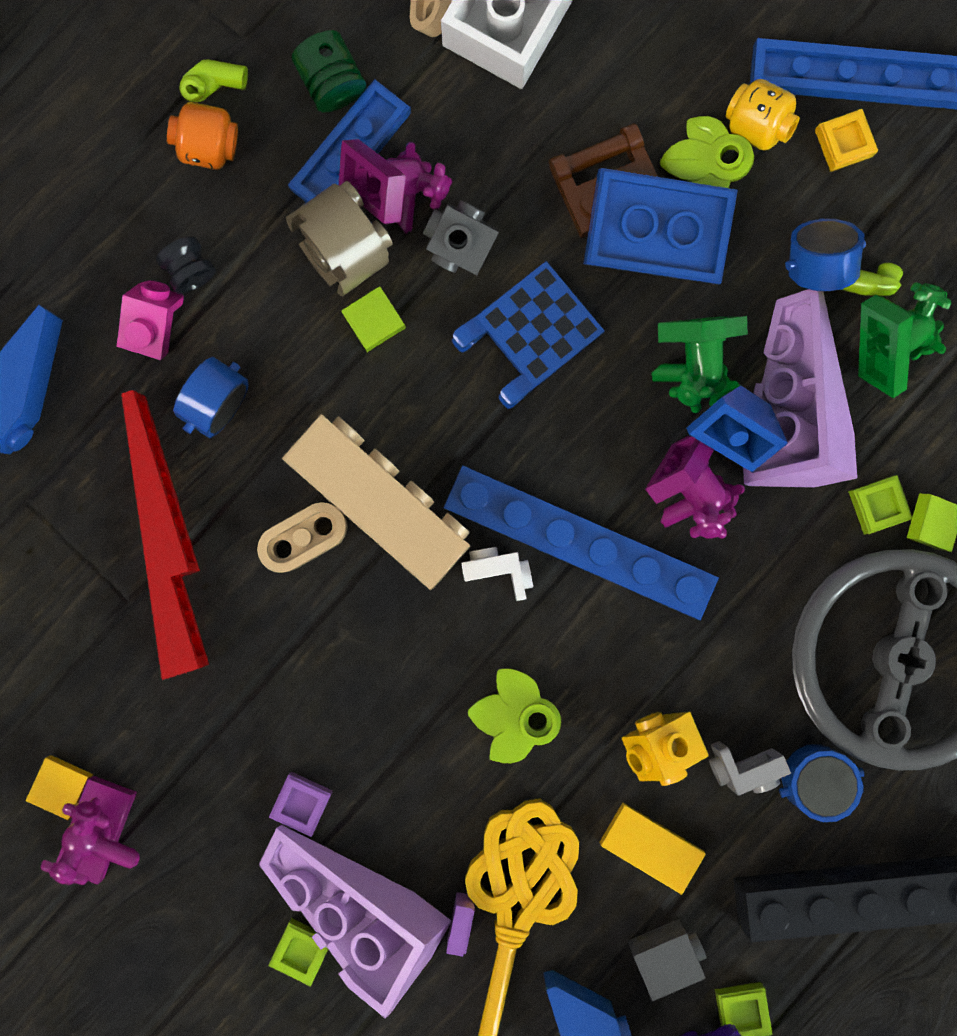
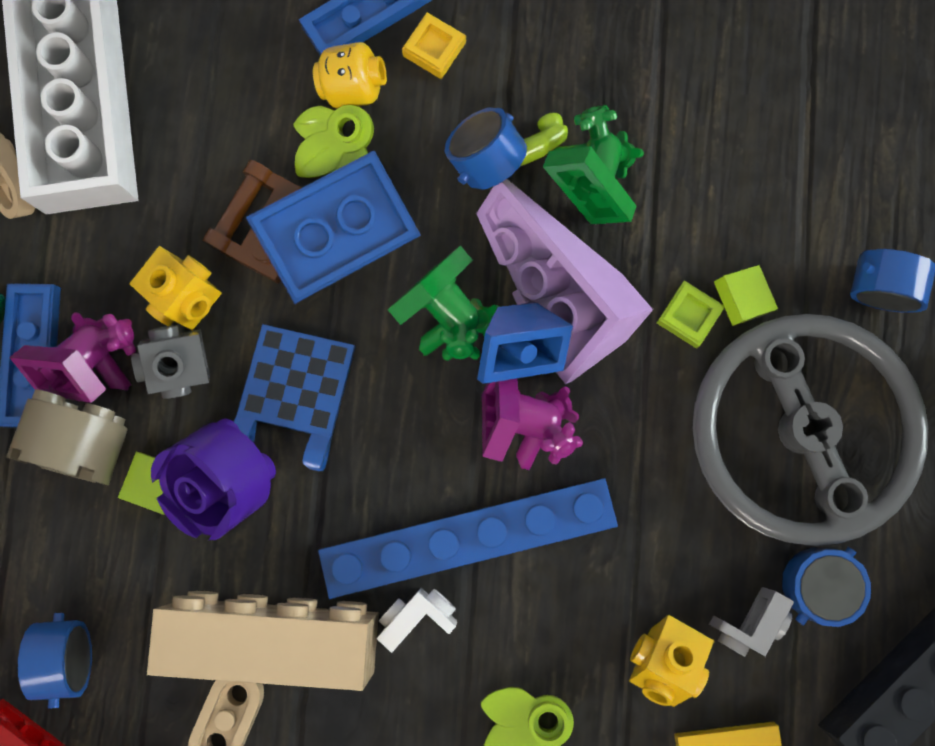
camera: 30 degrees left, 5 degrees down
none -> yellow brick [129,245,222,331]
none -> dark purple brick [151,419,276,540]

